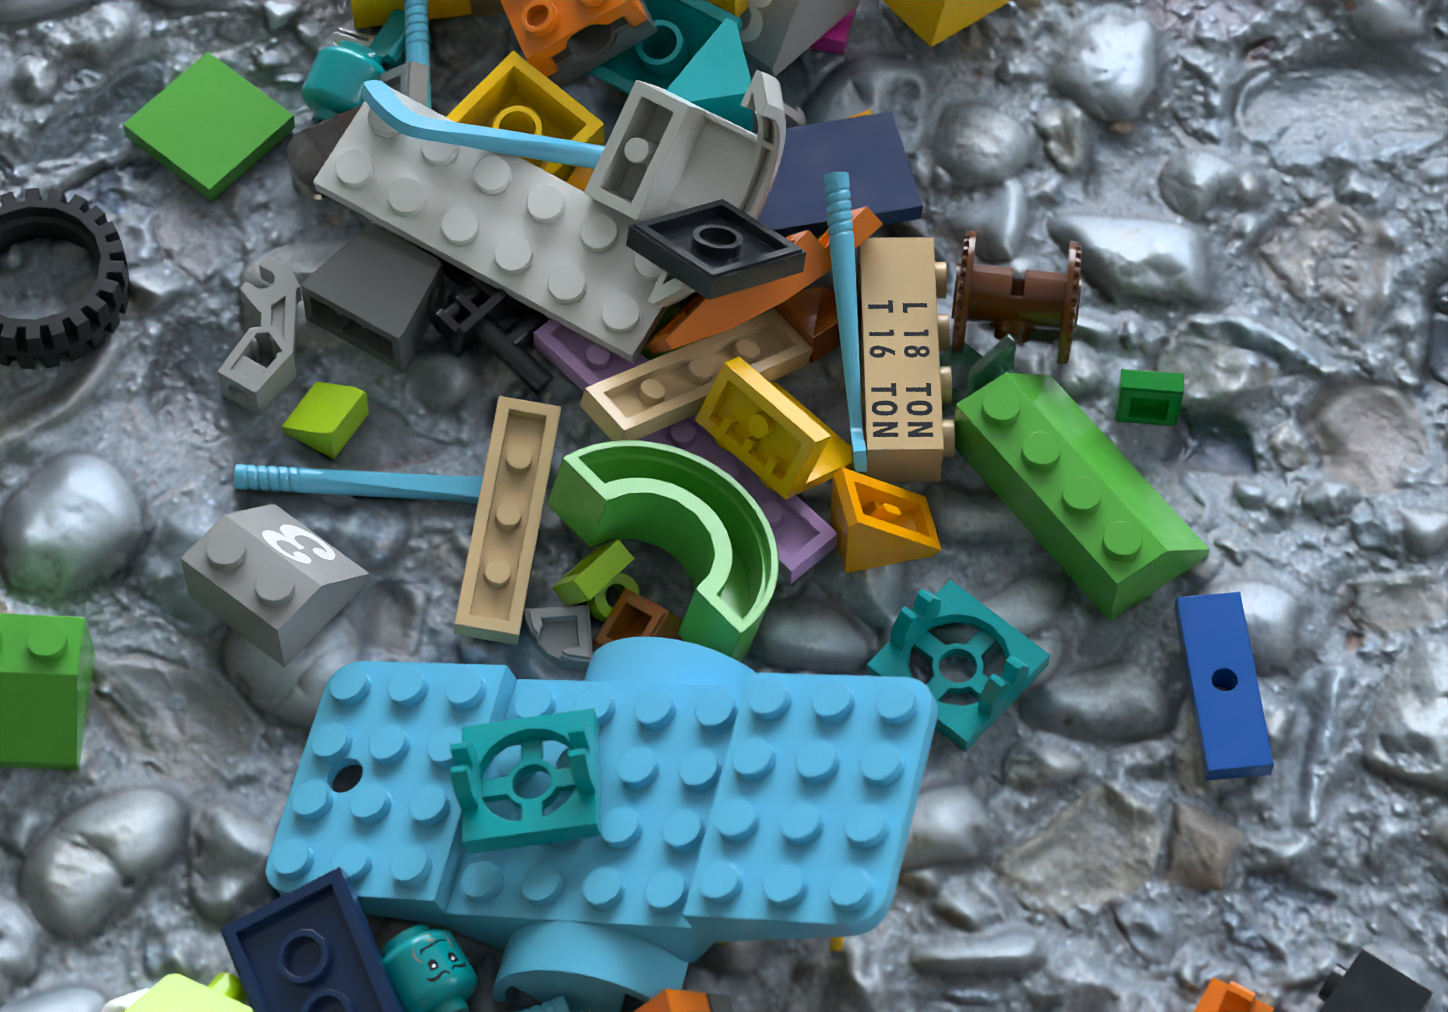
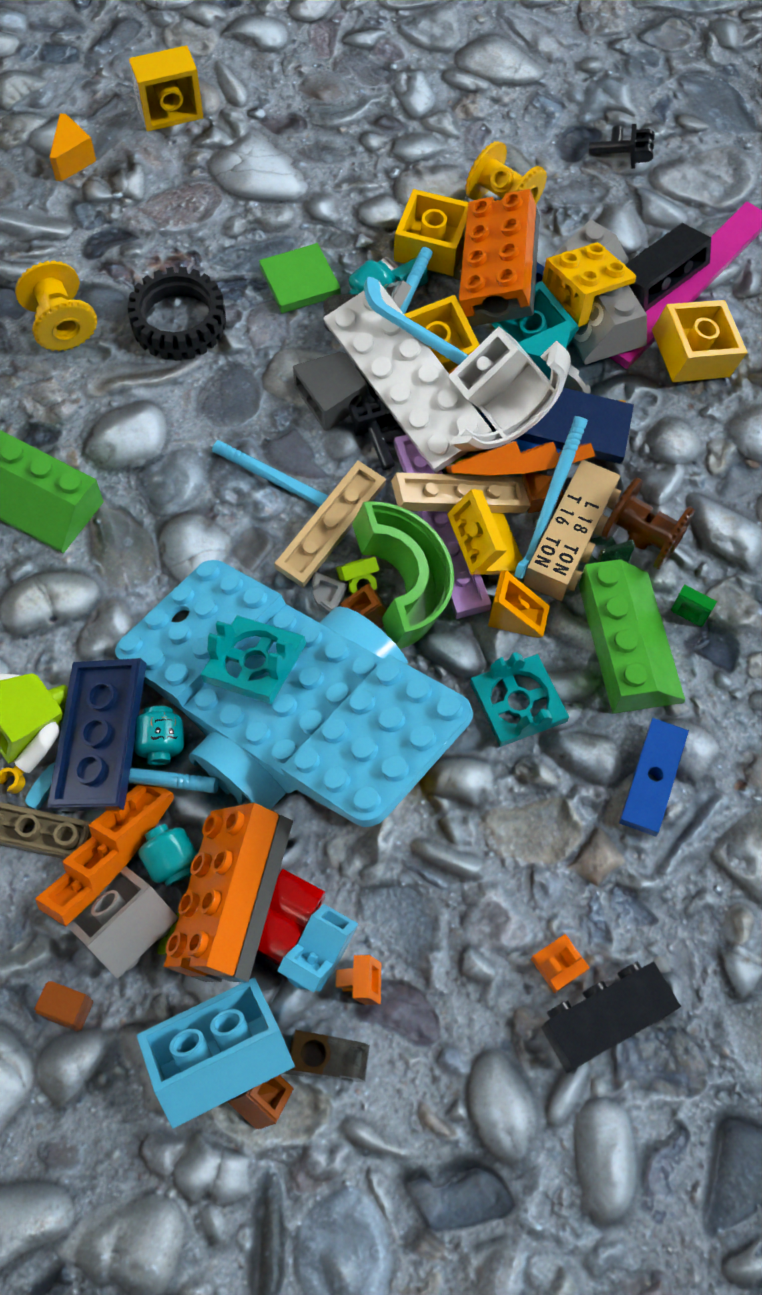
camera: 25 degrees right, 5 degrees up
light grey slope [181,504,370,668] -> none
light grey piece [217,256,302,416] -> none
lime slope [281,381,369,459] -> none
black tile [626,199,807,300] -> none

